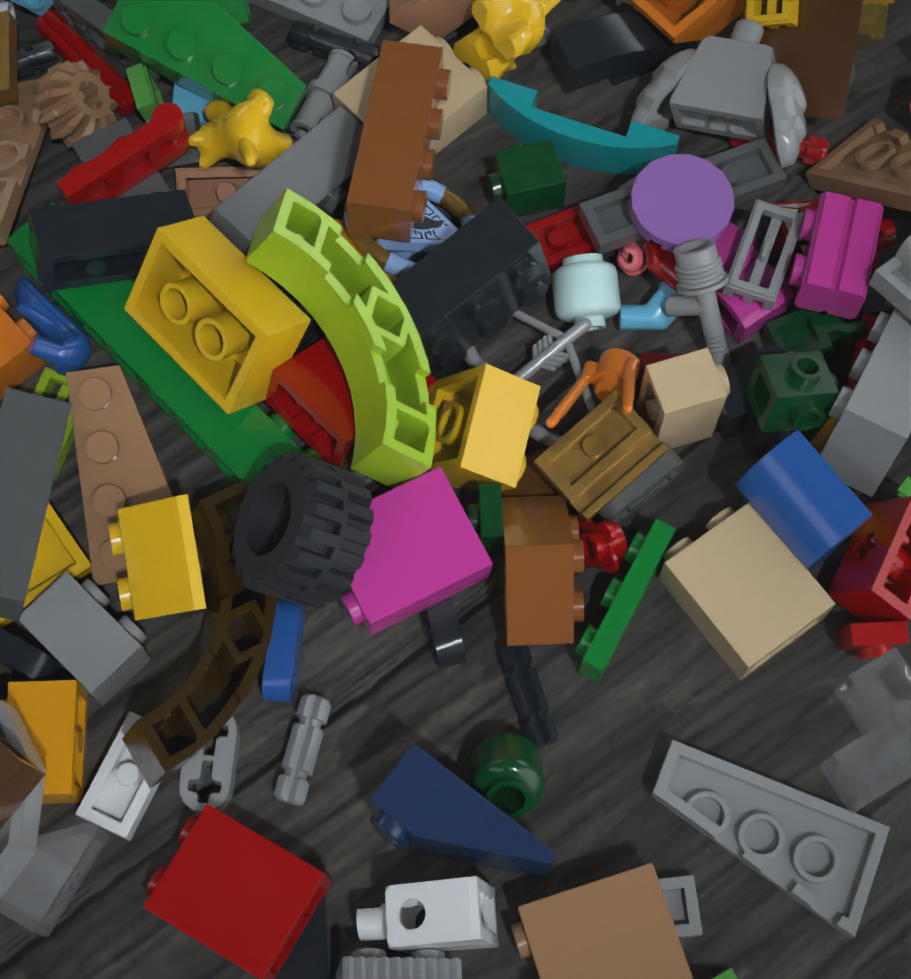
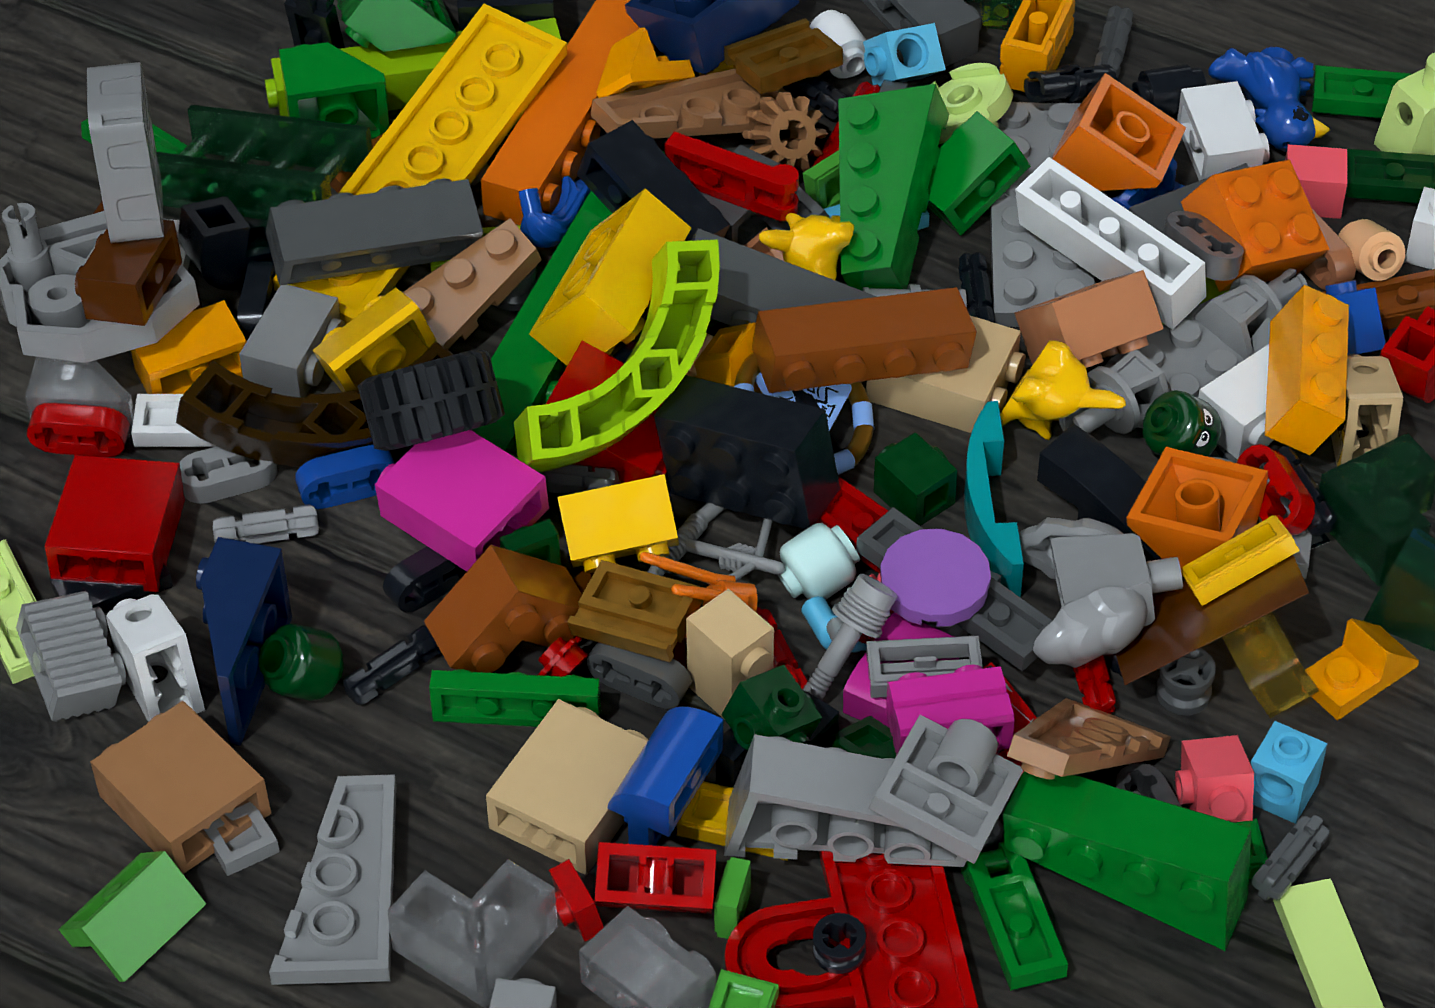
camera: 65 degrees right, 20 degrees down
none -> red beam [27,403,130,457]

